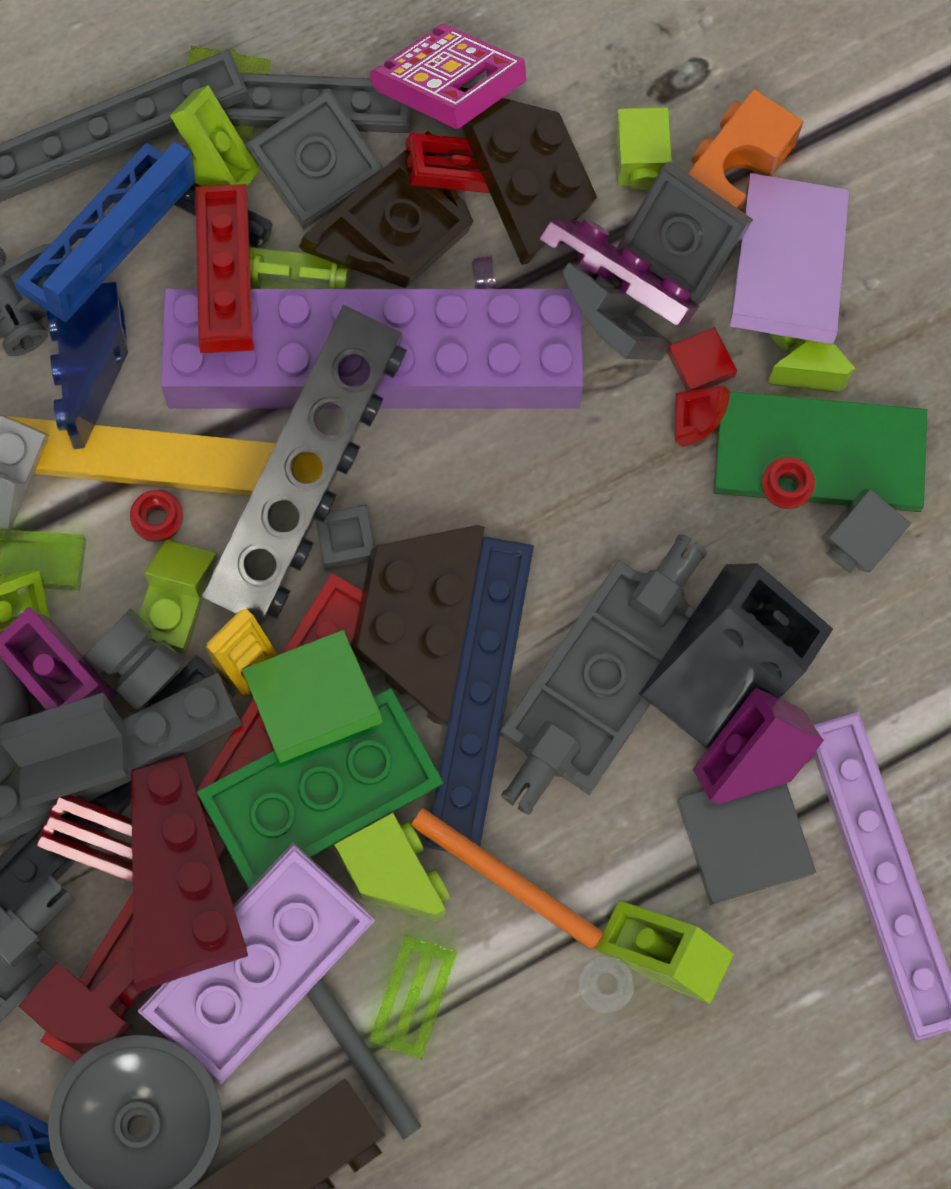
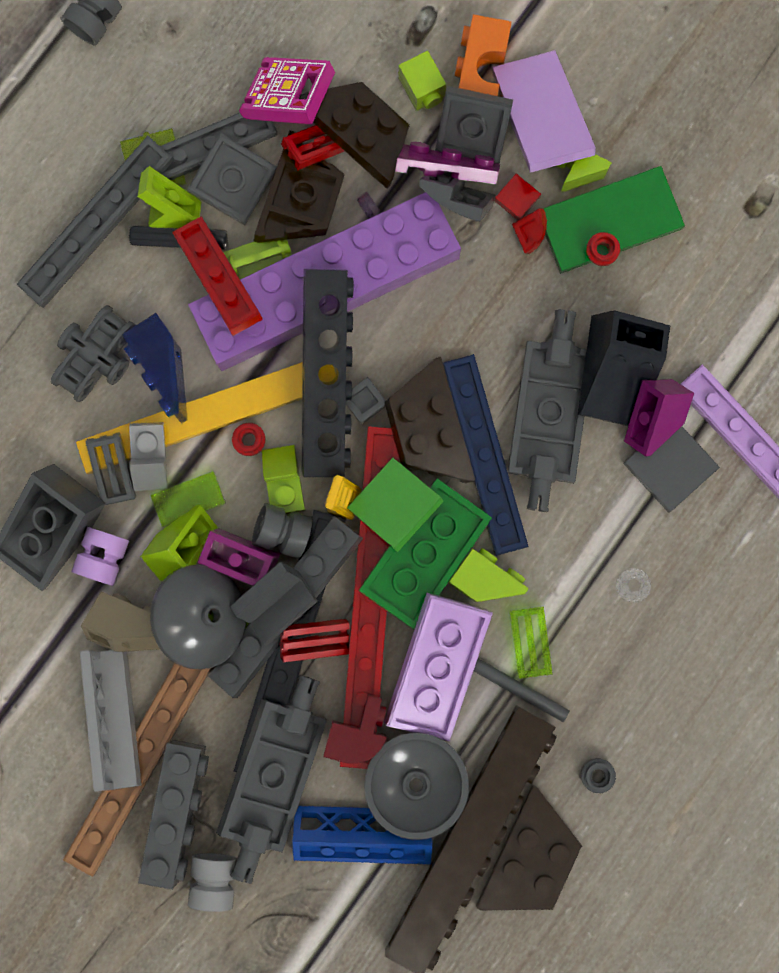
camera: 20 degrees left, 10 degrees up
blue fence [15,142,195,323] -> none
dark red wing [131,755,248,992] -> none
orange bar [410,807,604,950] -> none
lime slope [595,900,734,1004] -> none
dark grey brick [821,489,911,573] -> none

